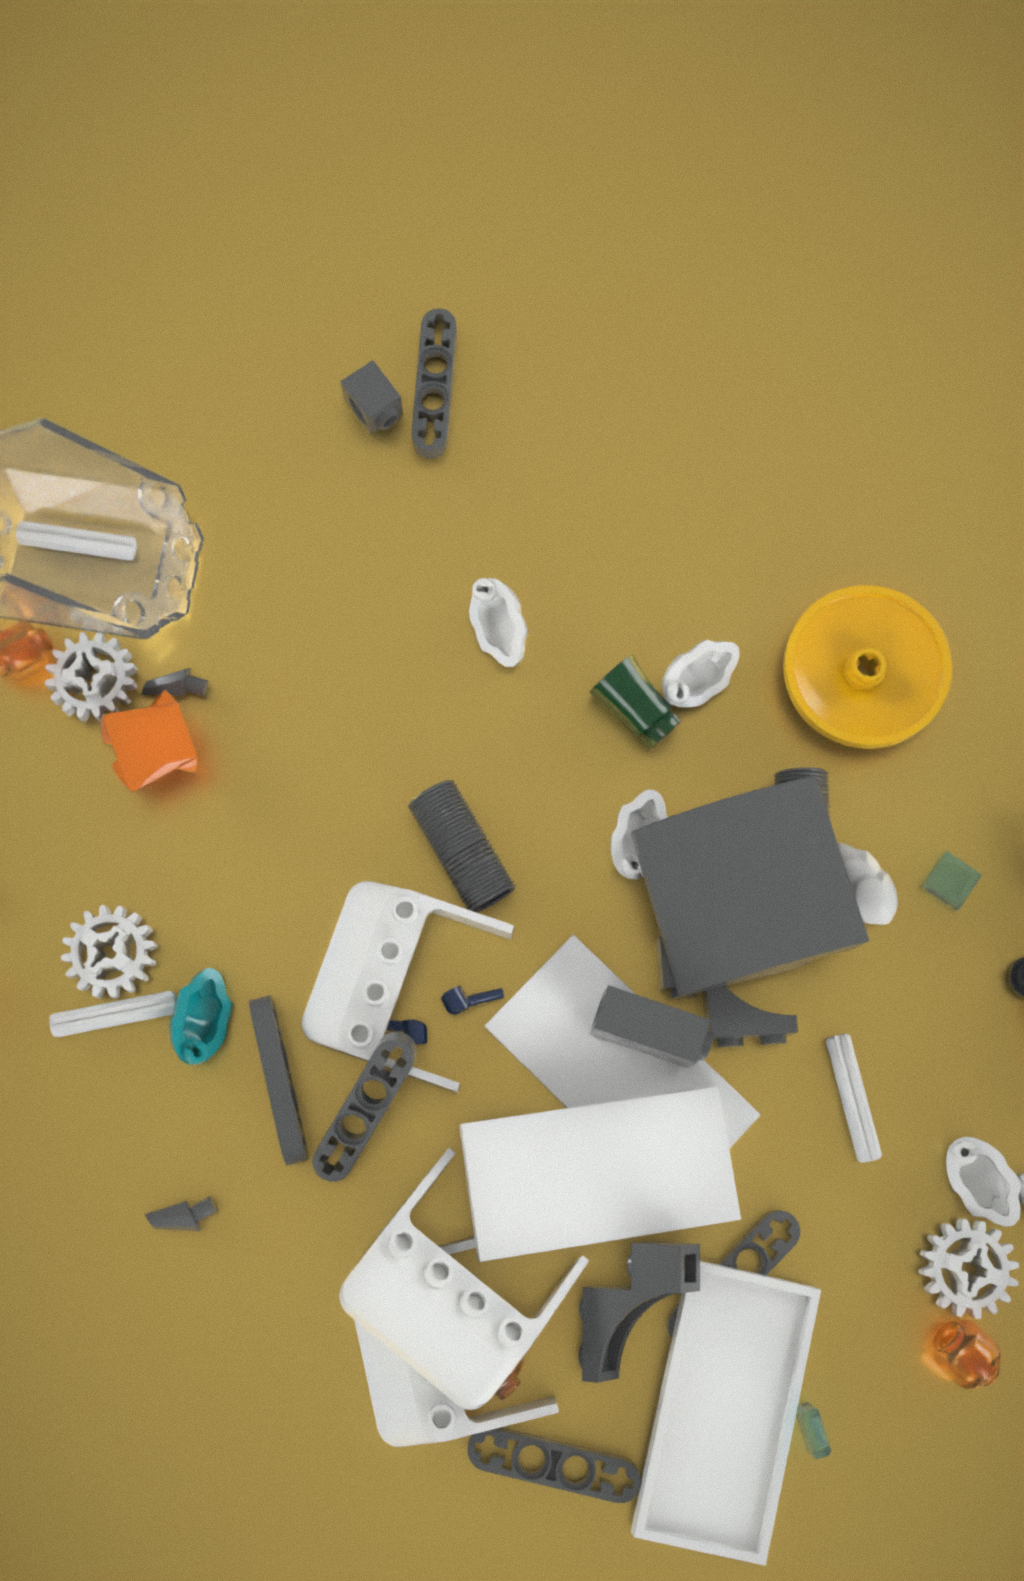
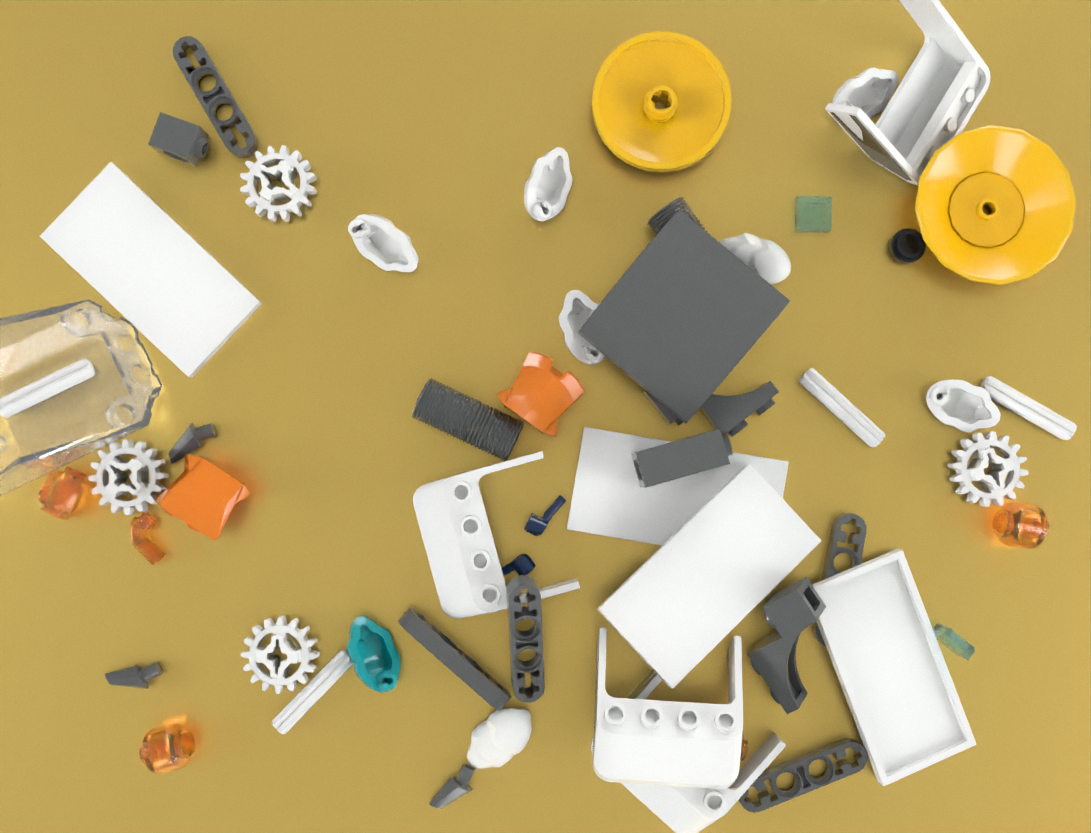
camera: 30 degrees left, 10 degrees up
dark green plant [589,654,681,748] -> none
none -> white tile [40,162,263,378]
none -> clear orange arm [130,512,165,565]
none -> white gear [240,145,317,222]
none -> white arm [467,708,532,769]
none -> orange piece [497,351,585,437]

